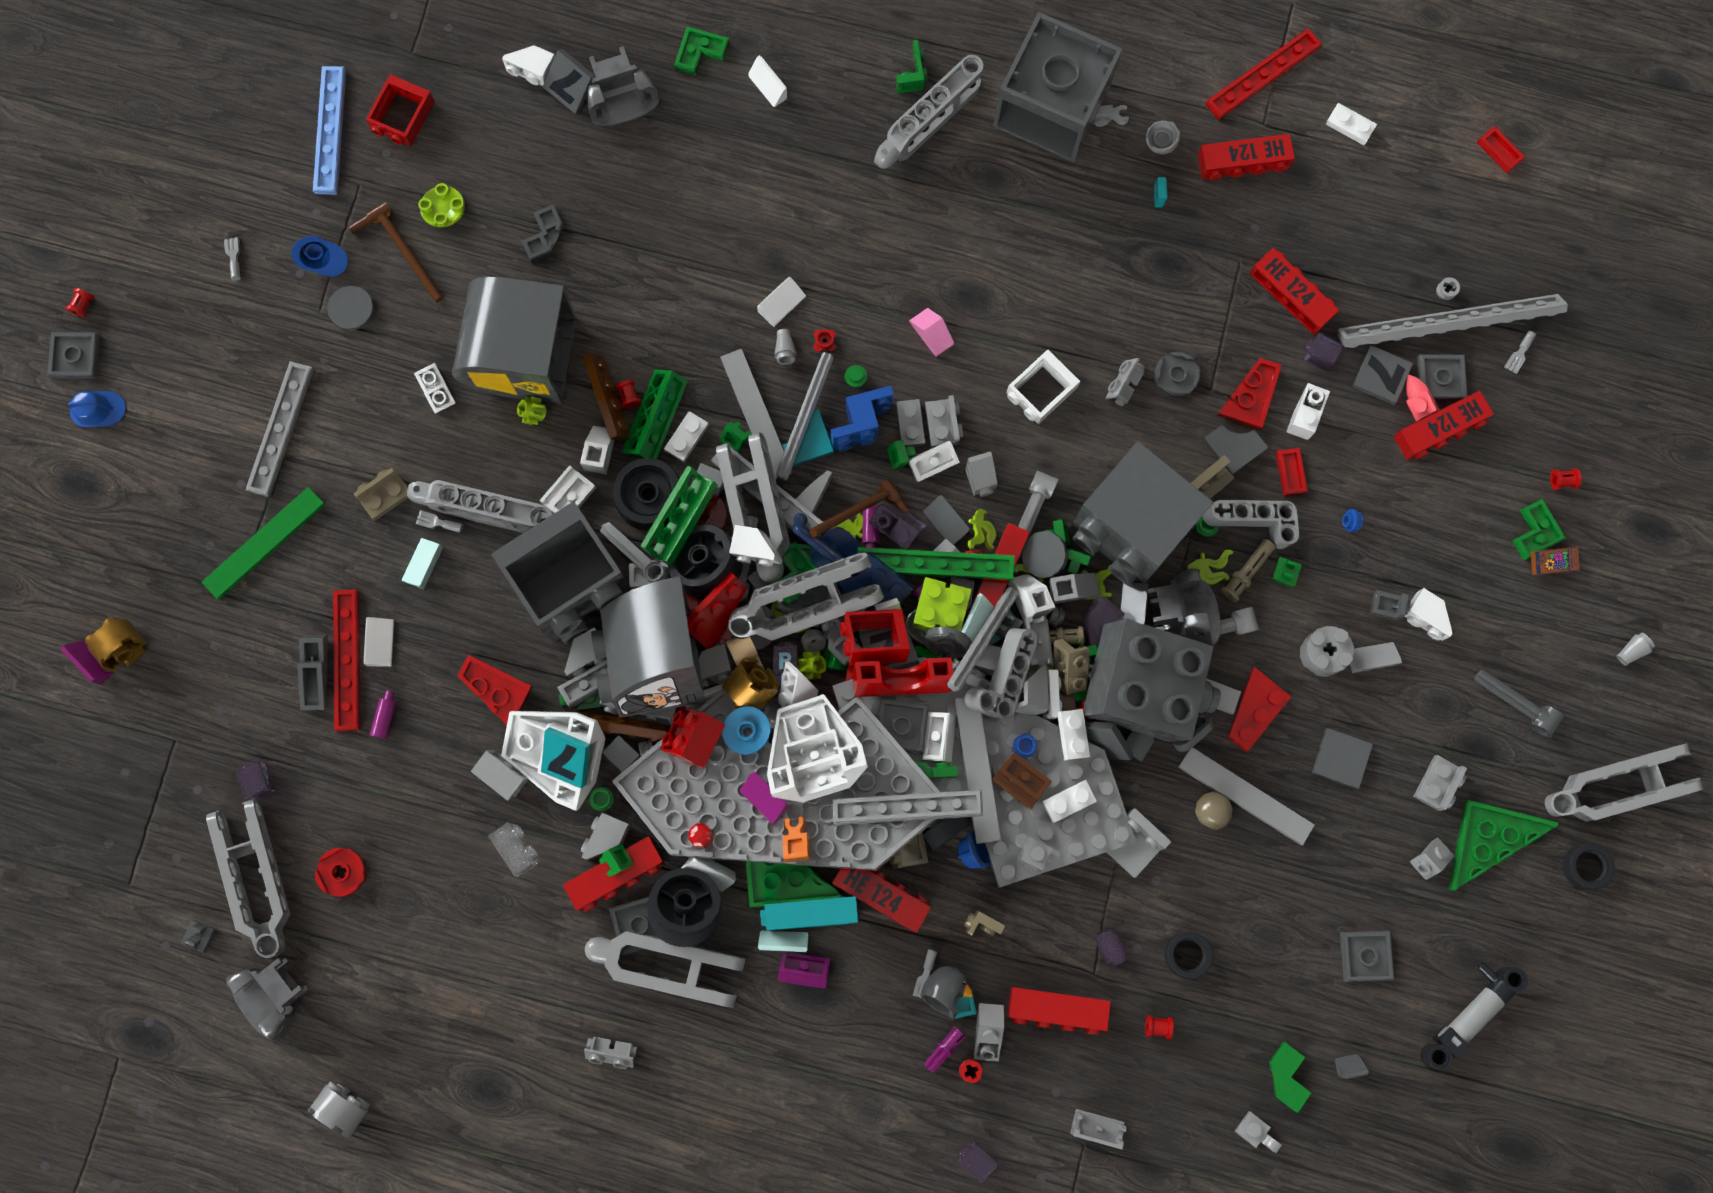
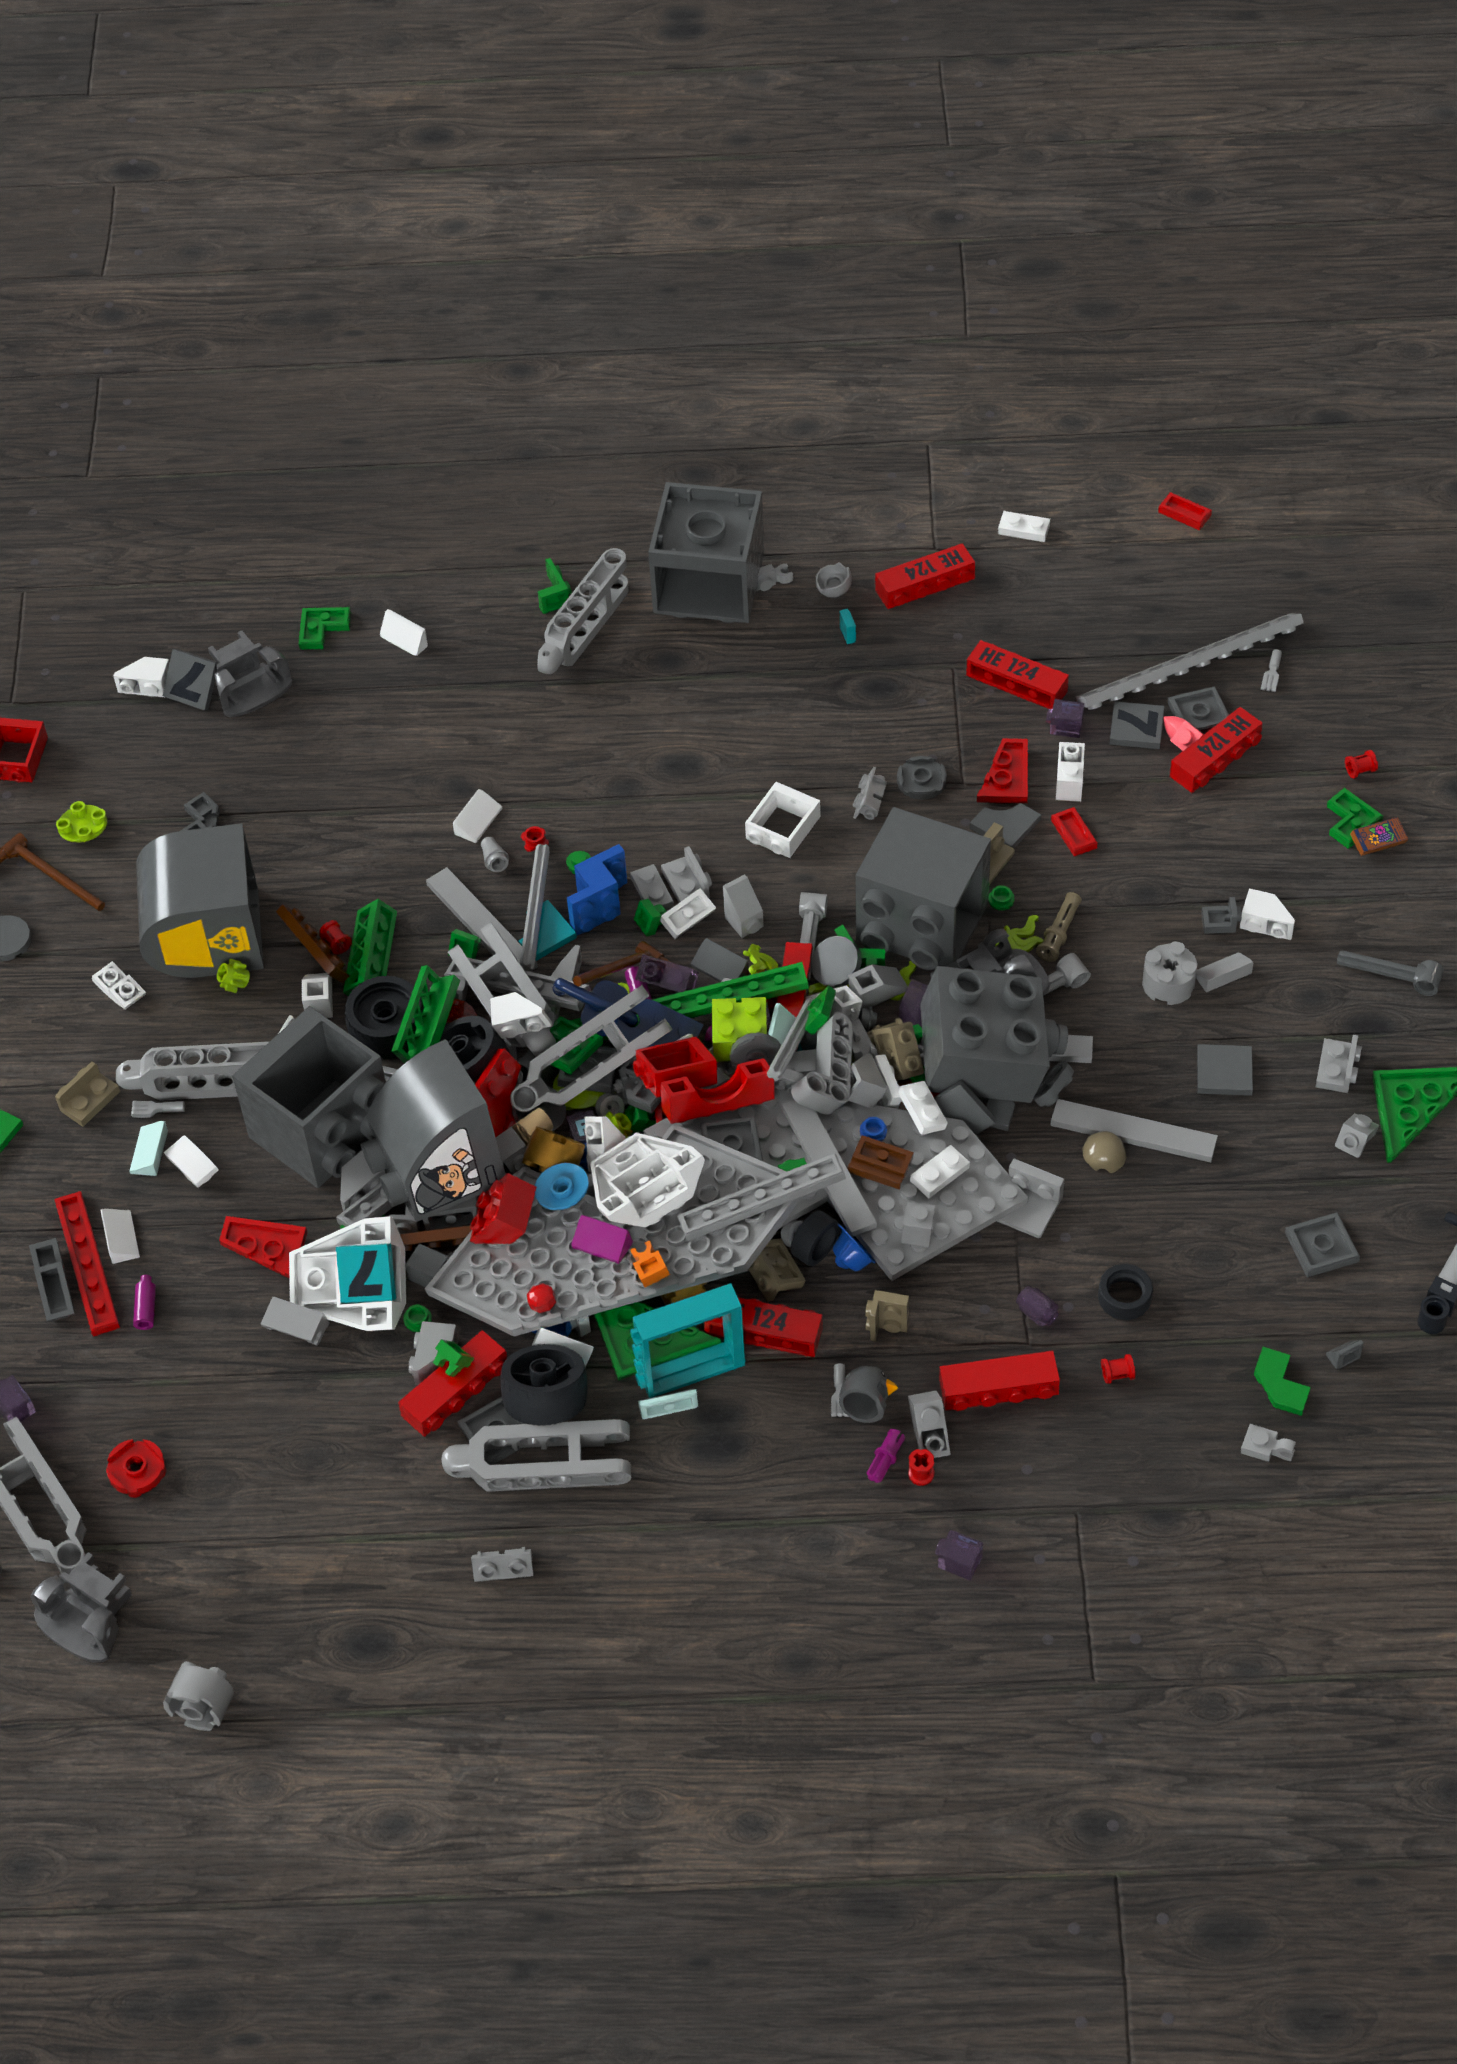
camera: 10 degrees left, 25 degrees down
clear brick [488,822,539,877] -> none
white plate [664,411,709,463] -> none
magenta slope [778,951,830,988] -> none
bright pink slope [909,308,954,357] -> none
white slope [922,712,957,762] -> none
teal tile [955,989,977,1019] -> none
light grey hinge [1070,1109,1126,1149] -> none
light grey beam [1202,500,1299,549] -> none
red tile [1205,28,1322,121] -> none
red wing [1227,667,1291,752] -> none
green tile [1271,557,1302,587] -> none
blue plate [1342,509,1363,532] -> none
light grey bush [1436,277,1460,300] -> none
none -> white slope [164,1135,219,1188]
none -> green plate [805,985,836,1035]

